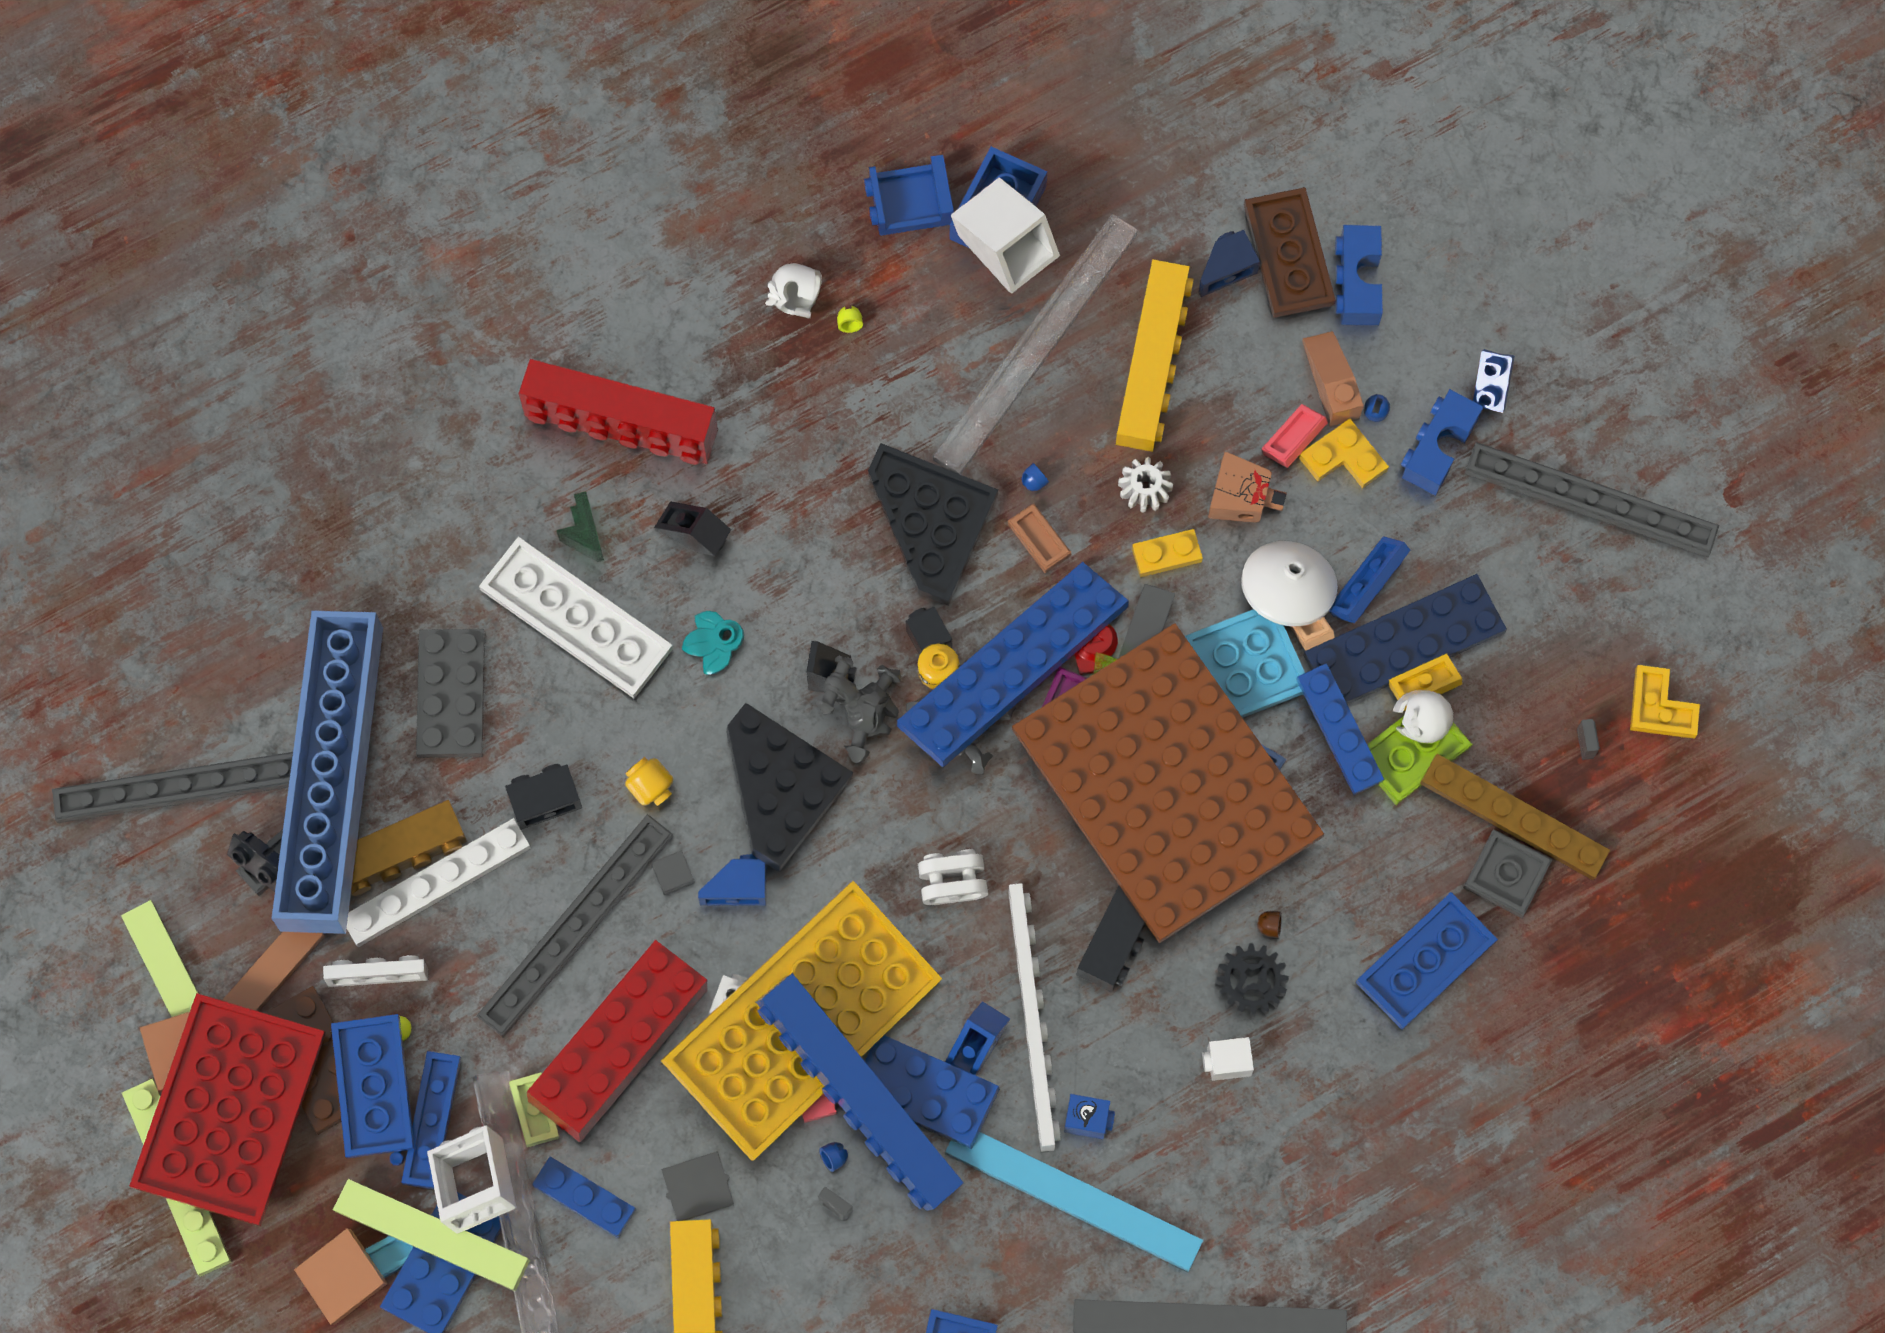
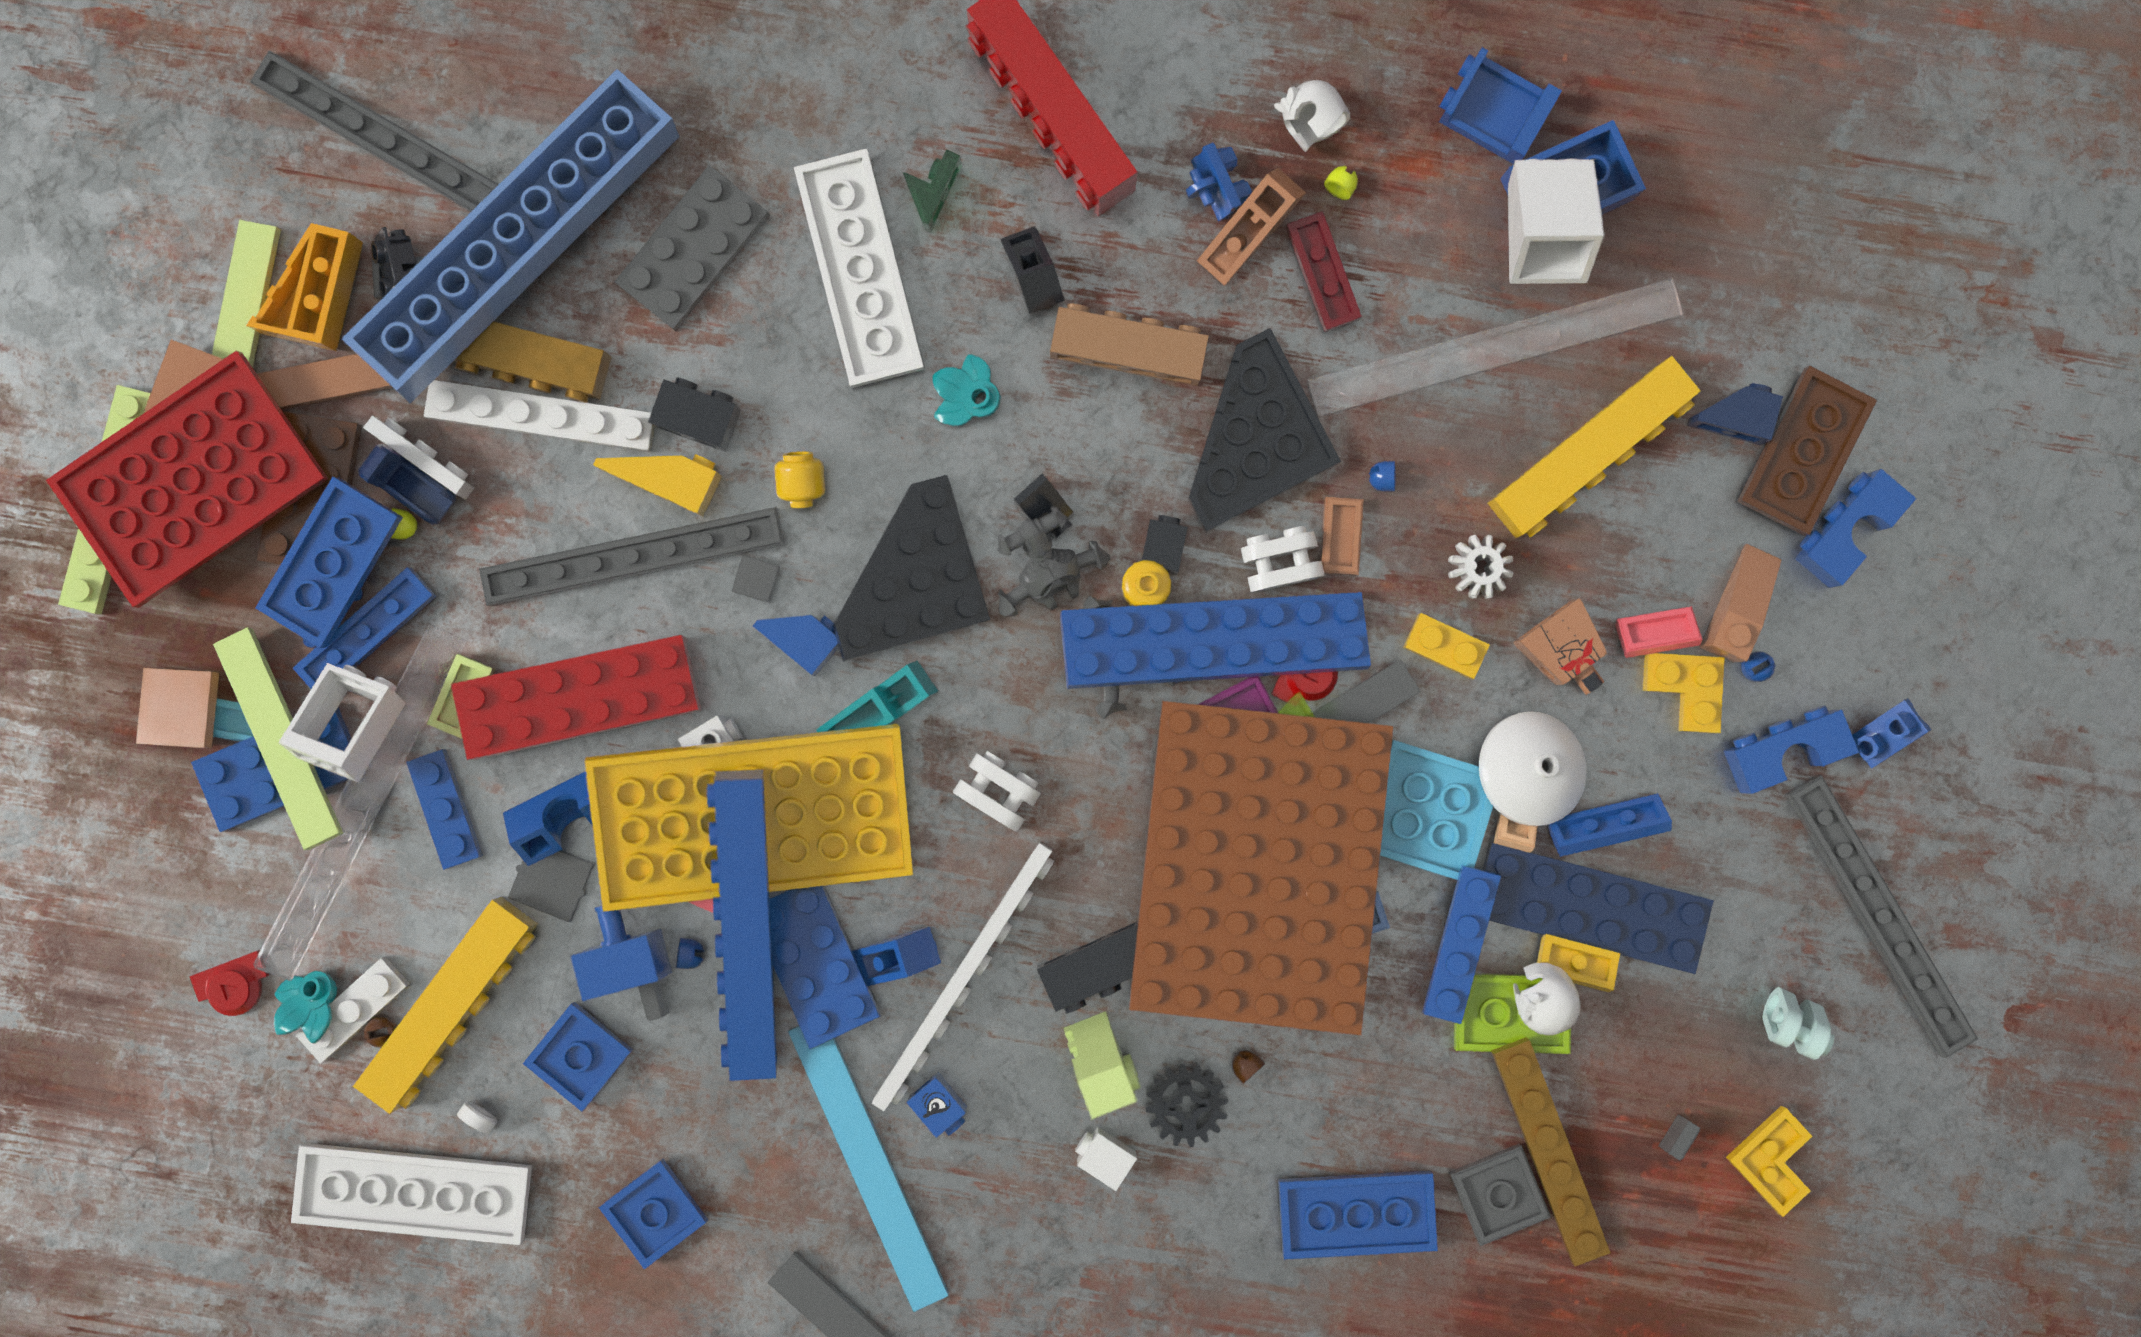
camera: 40 degrees right, 15 degrees up
none -> light orange wedge [246,223,363,351]
none -> dark blue animal [358,444,457,525]
none -> blue arch [503,771,593,866]
none -> blue plate [523,1002,633,1112]
none -> blue brick [570,906,673,1001]
none -> yellow slope [593,454,722,517]
none -> teal slope [816,660,938,732]
none -> medium nougat brick [1050,303,1209,386]
none -> yellowish green wedge [1063,1011,1141,1119]
none -> blue hips [1186,143,1252,222]
none -> nougat slope [1197,168,1306,286]
none -> white brick [1241,526,1325,593]
none -> dark red plate [1286,211,1362,332]
none -> light aqua brick [1763,987,1834,1060]

